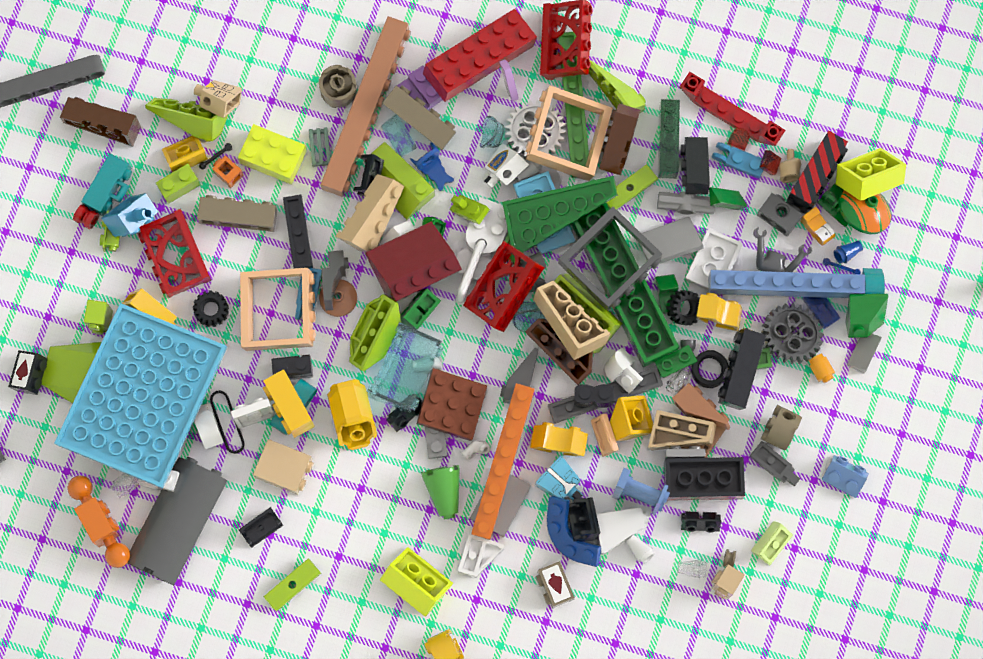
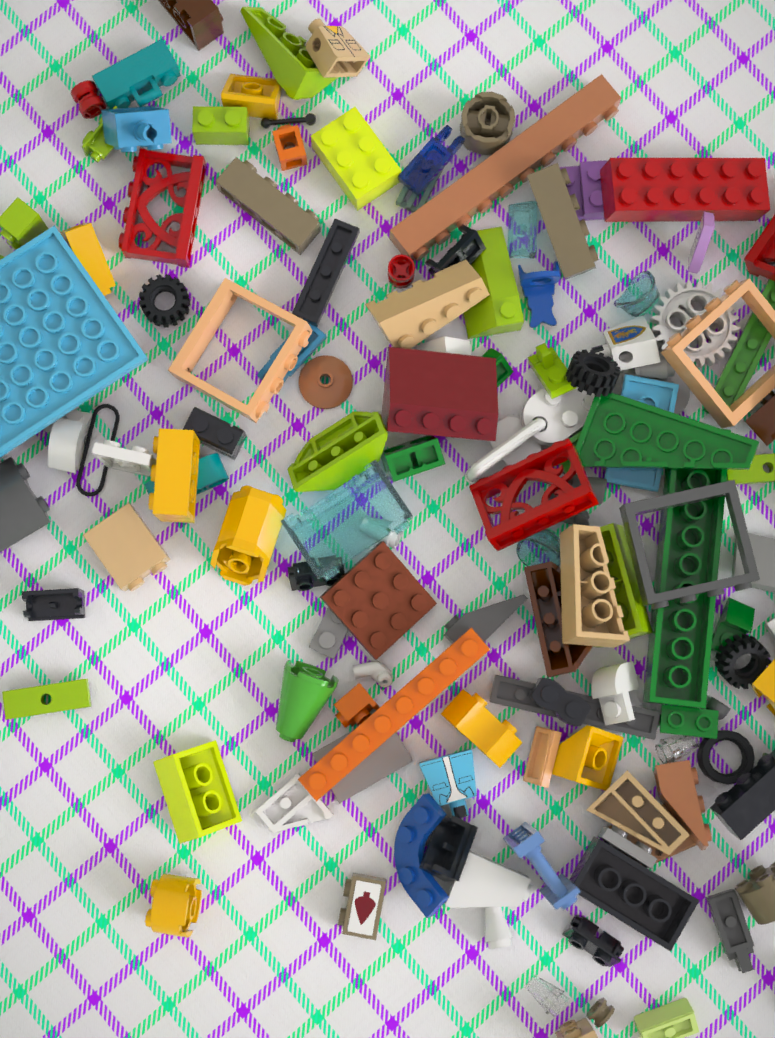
camera: 30 degrees right, 5 degrees up
dark grey slope [321,250,349,311] -> none
none -> orange brick [334,683,380,728]
none -> red wheel [388,254,415,289]
none -> clear blue hinge [398,125,465,196]
none -> black tyre [566,349,621,397]

